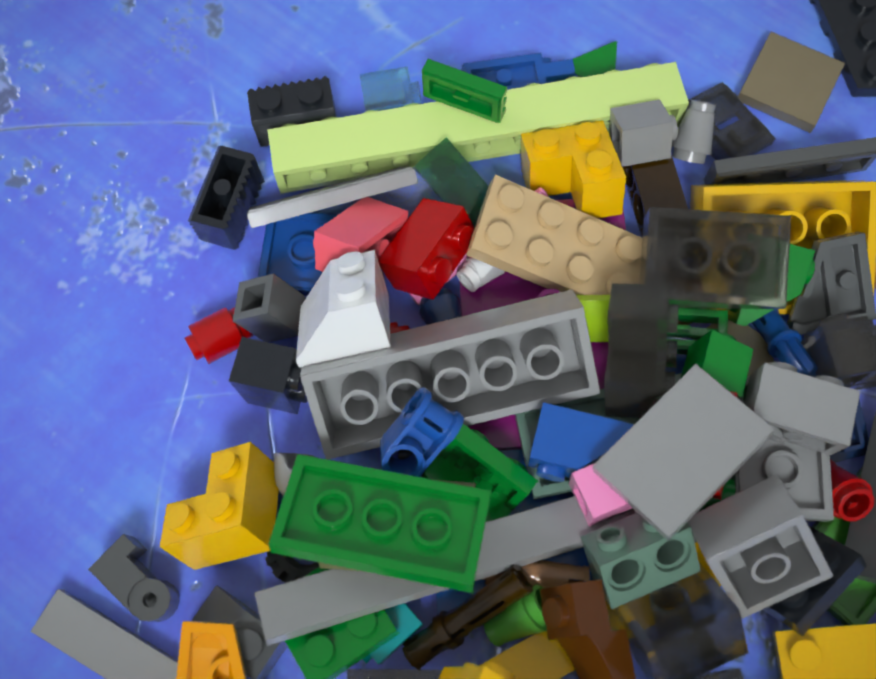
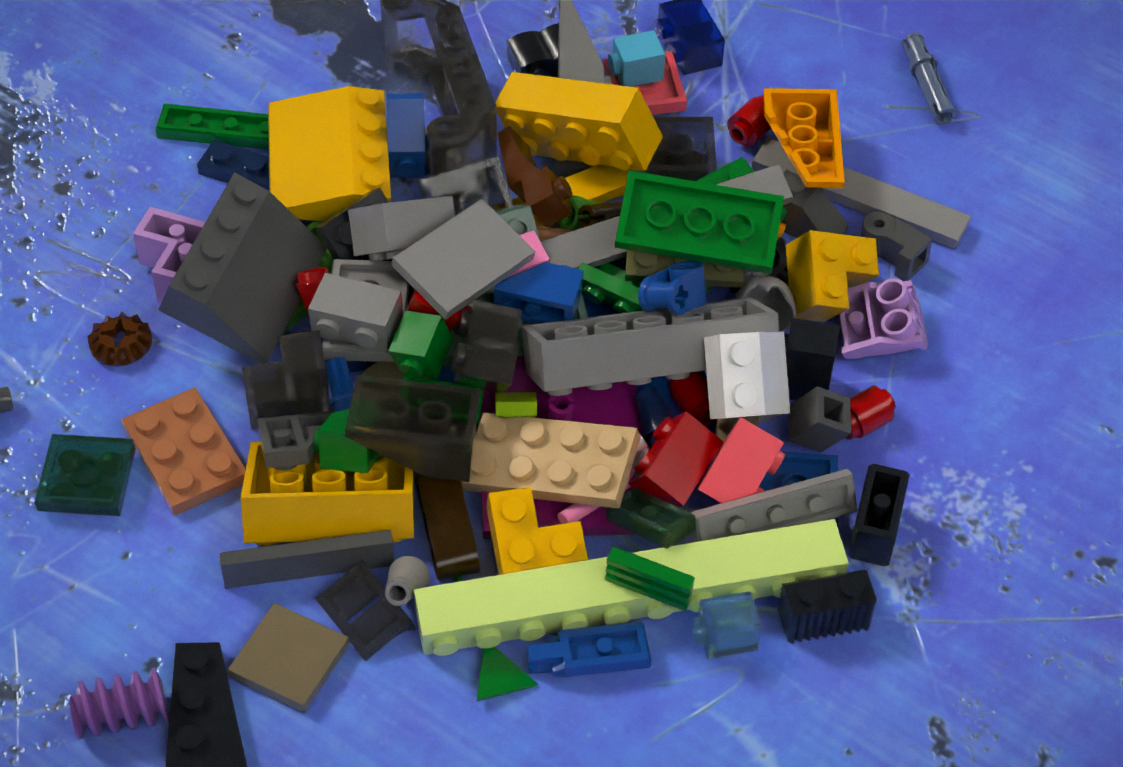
camera: 175 degrees right, 20 degrees down
light grey brick [610,100,678,167] -> none
none -> lavender slope [838,278,928,359]

